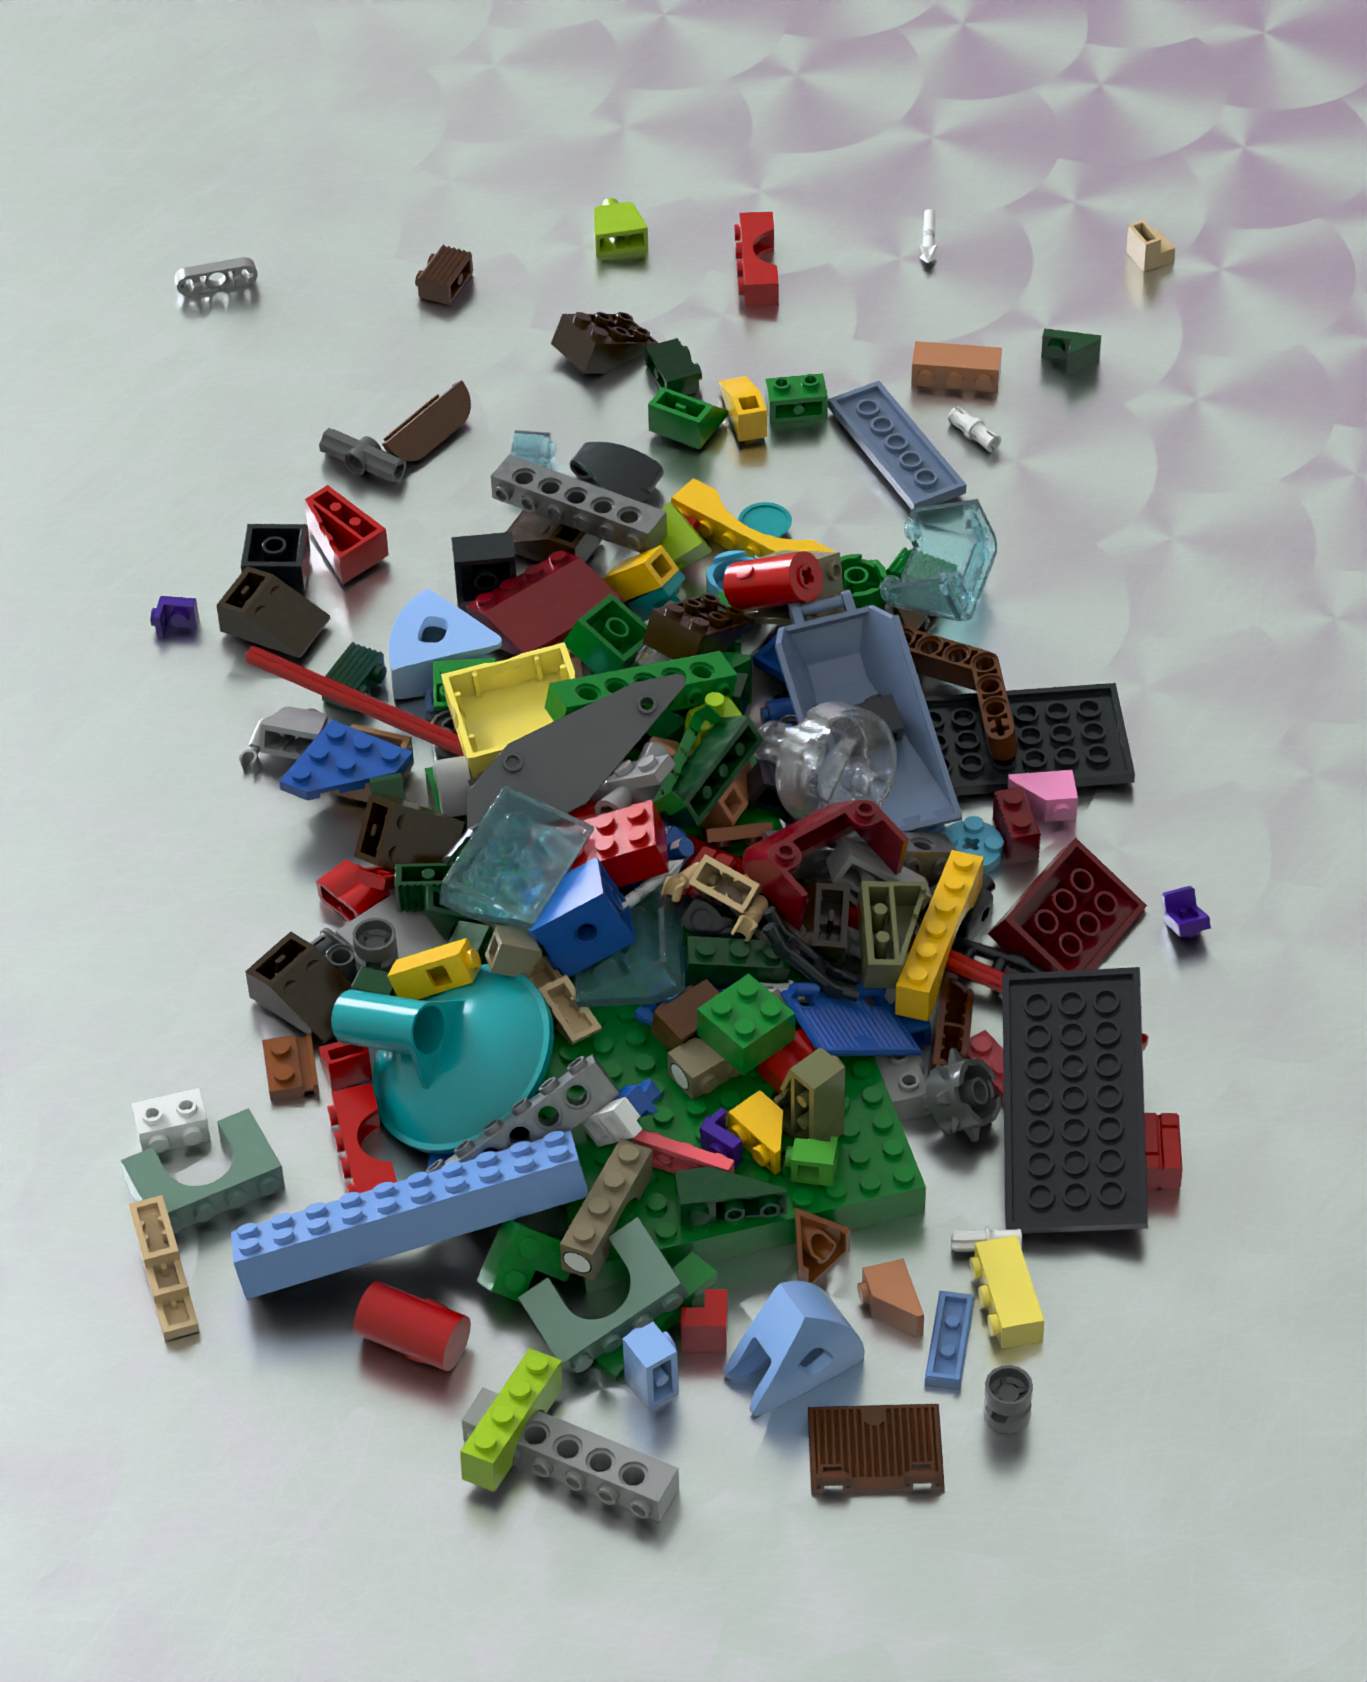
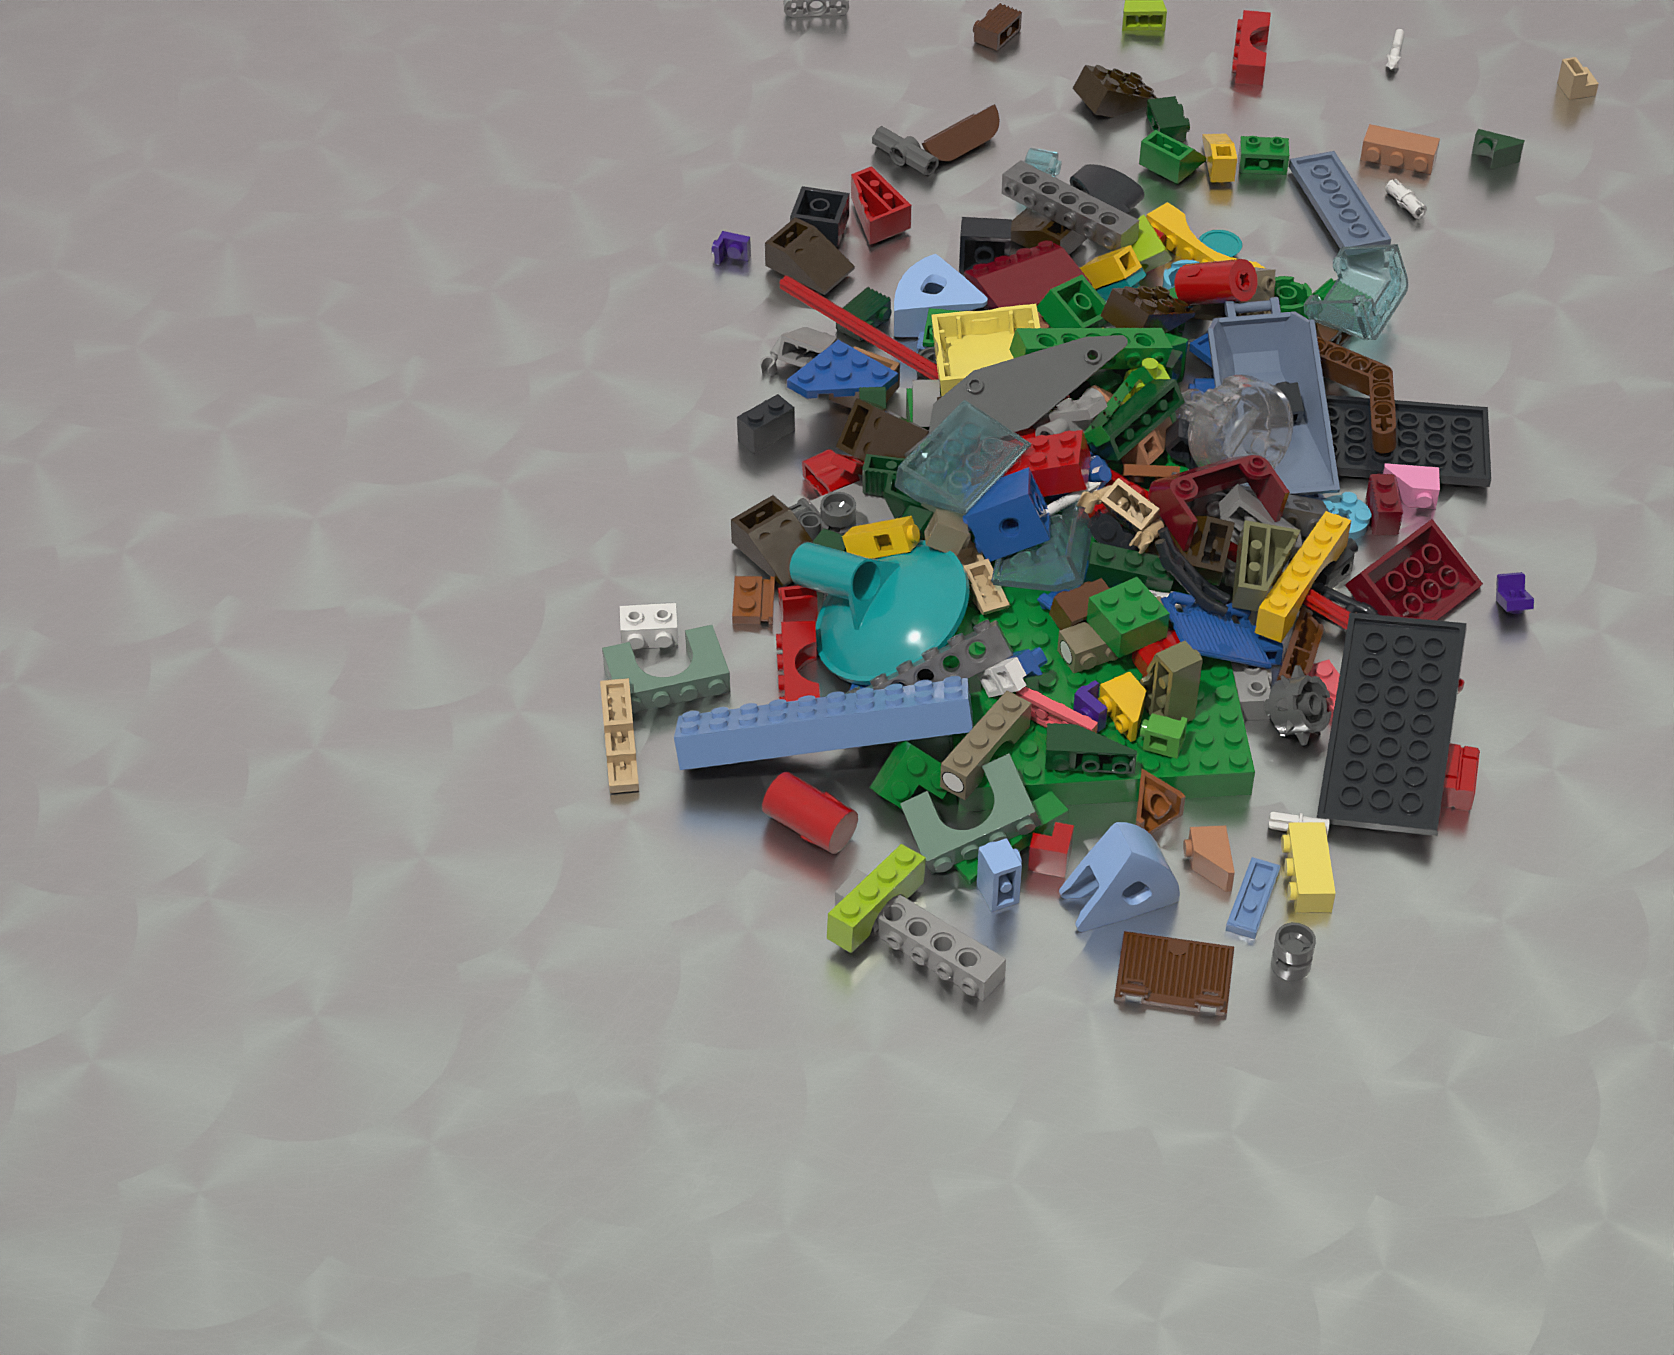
camera: 10 degrees right, 0 degrees up
none -> black brick [737,394,795,454]

